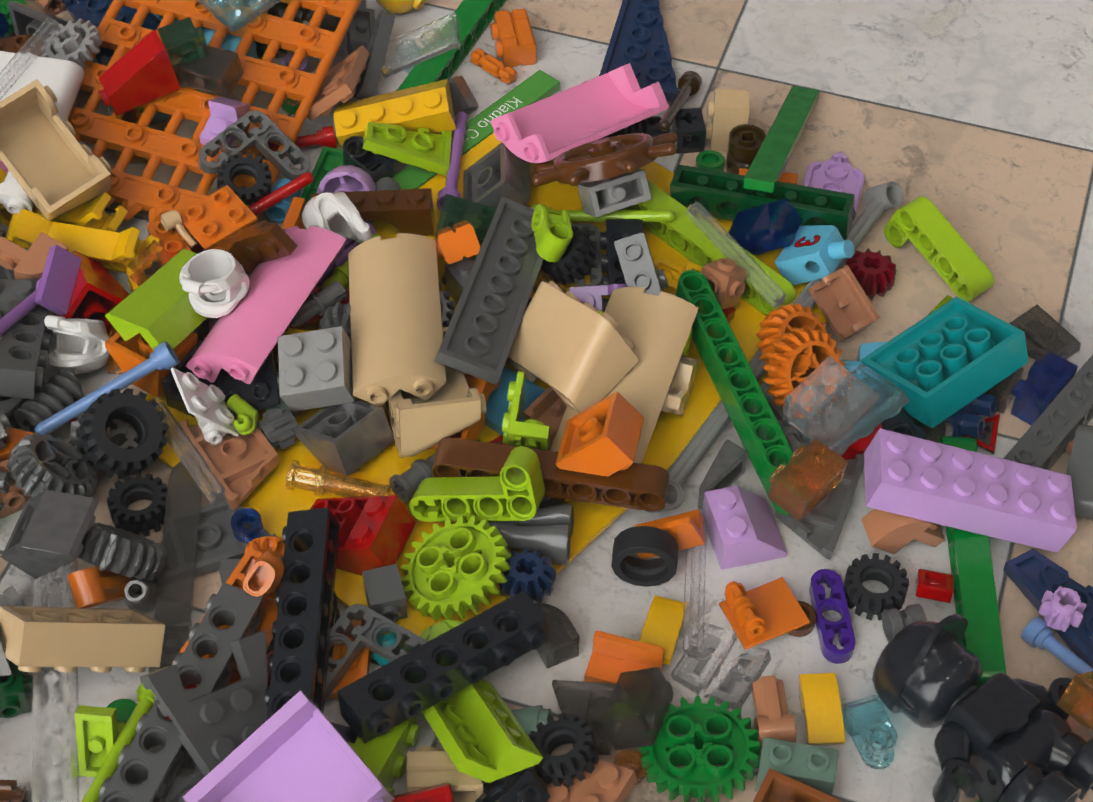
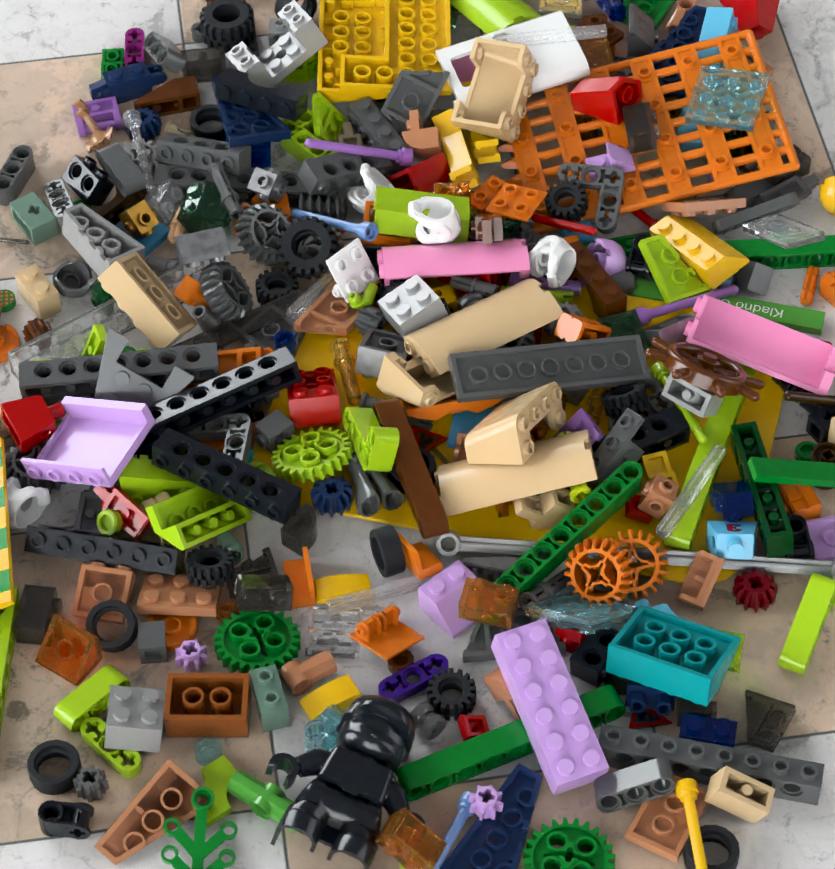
camera: 65 degrees right, 0 degrees up
medium lavender tile [35,245,82,316] -> none
light grey gear [40,18,103,68] -> none
clear green brick [157,17,207,68] -> none
tan hand [161,210,197,248] -> none
orange piece [243,550,284,597] -> none
lime bracket [502,371,550,451] -> none
lime piece [531,204,573,262] -> none
orange slope [555,391,644,477] -> none
clear slope [782,356,880,444] -> none

